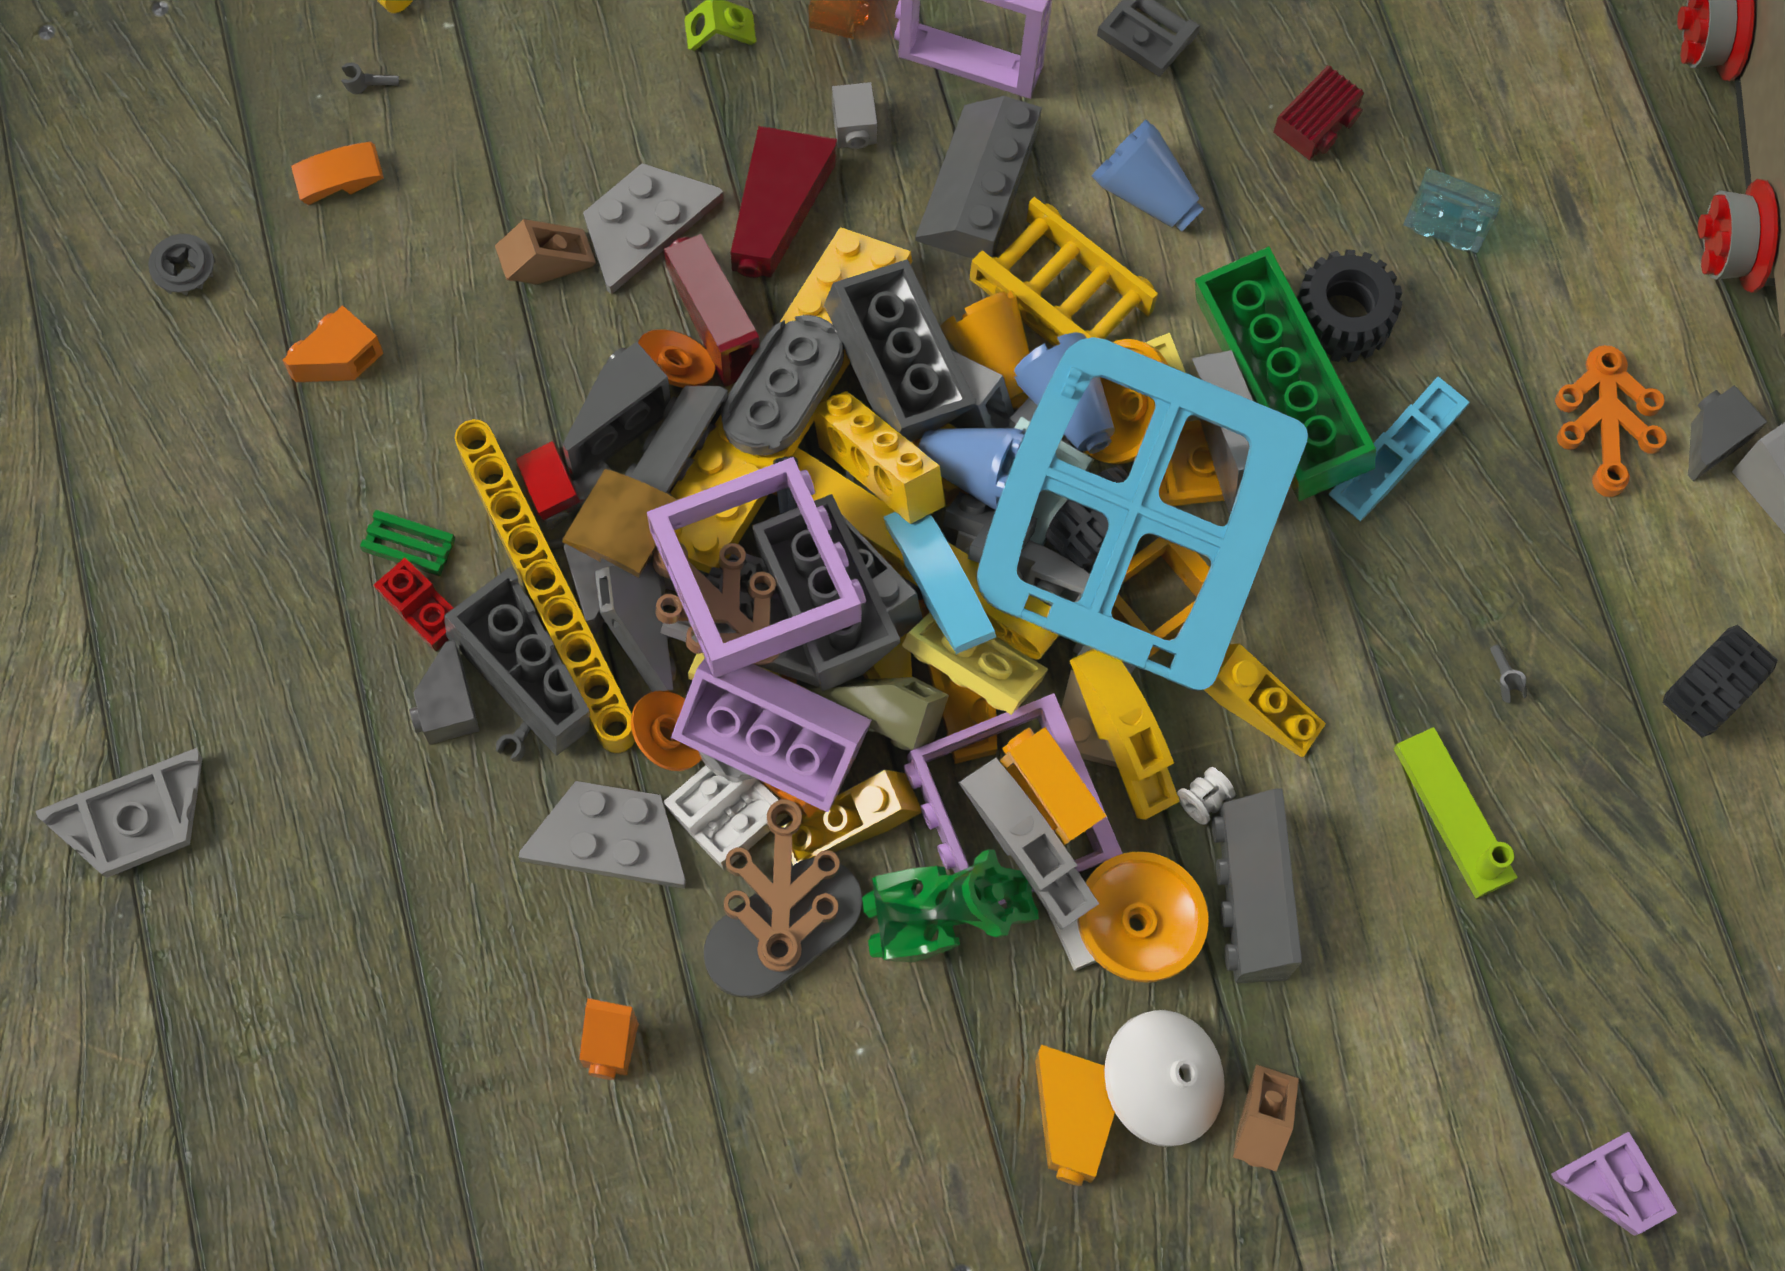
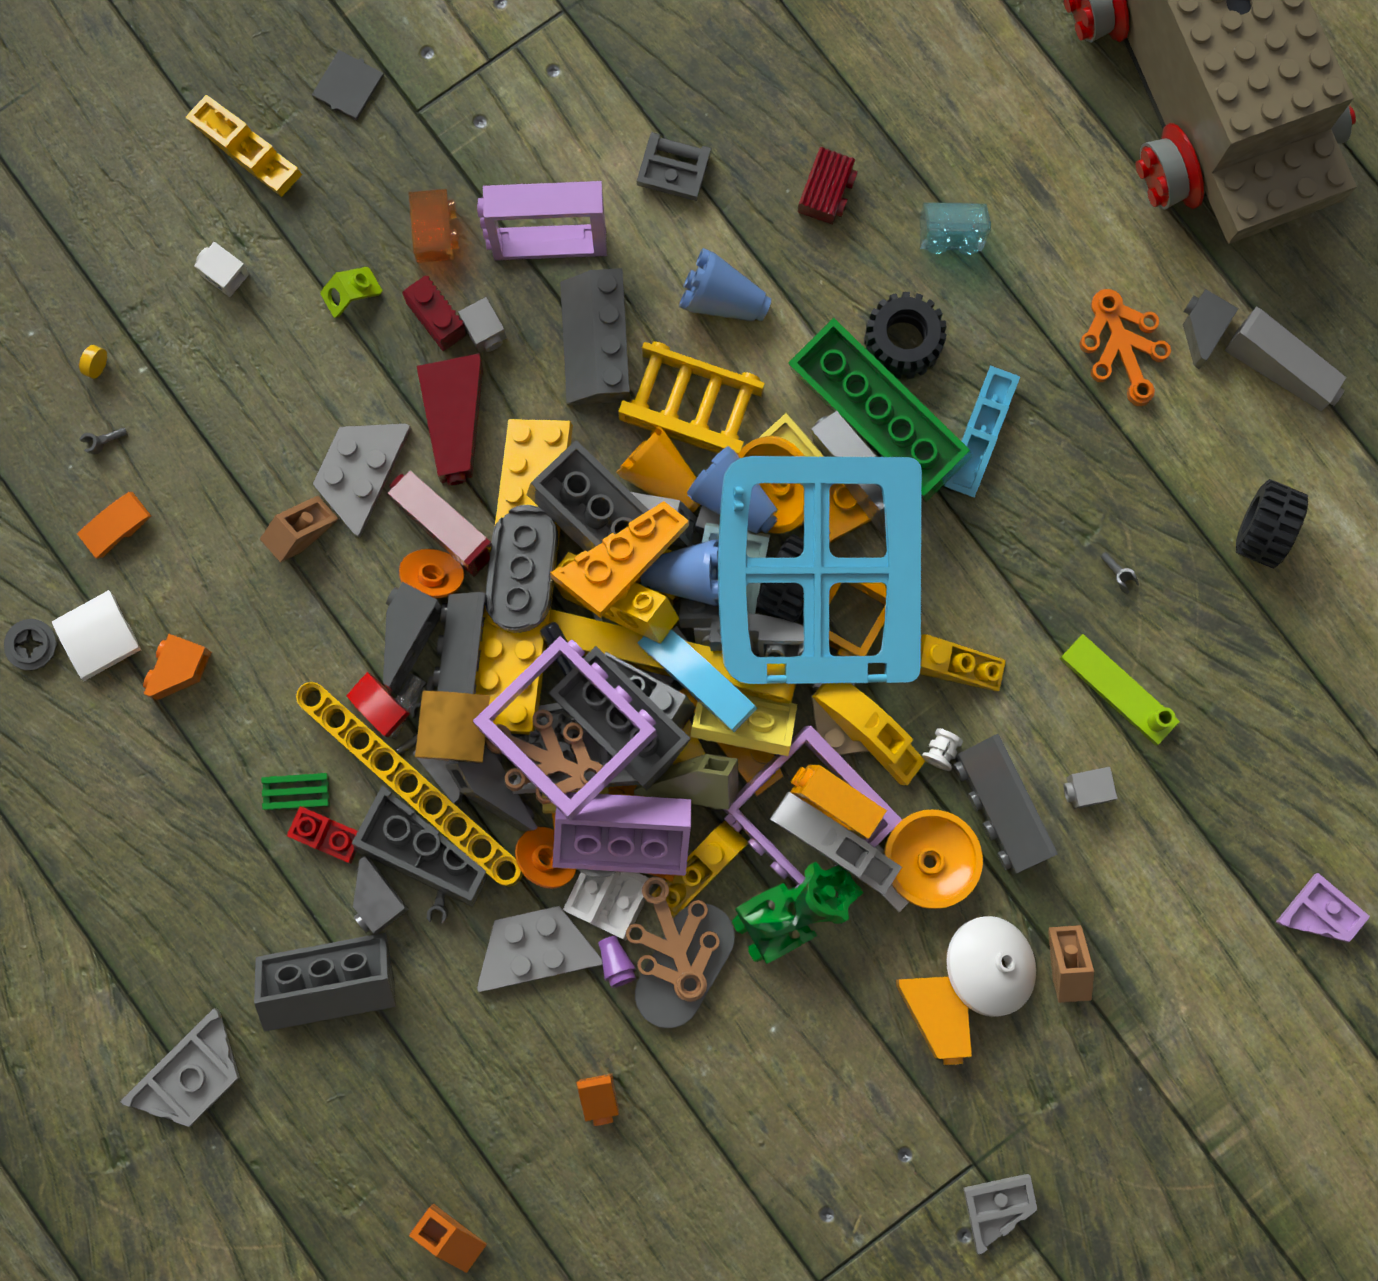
camera: 20 degrees left, 10 degrees up
none -> white slope [52,590,141,682]
none -> dark grey slope [254,932,396,1032]
none -> dark red brick [402,275,467,351]
none -> orange slope [409,1204,487,1273]
none -> light orange wing [550,501,689,618]
none -> medium lavender cone [598,936,636,988]
none -> light grey brick [1063,767,1118,809]

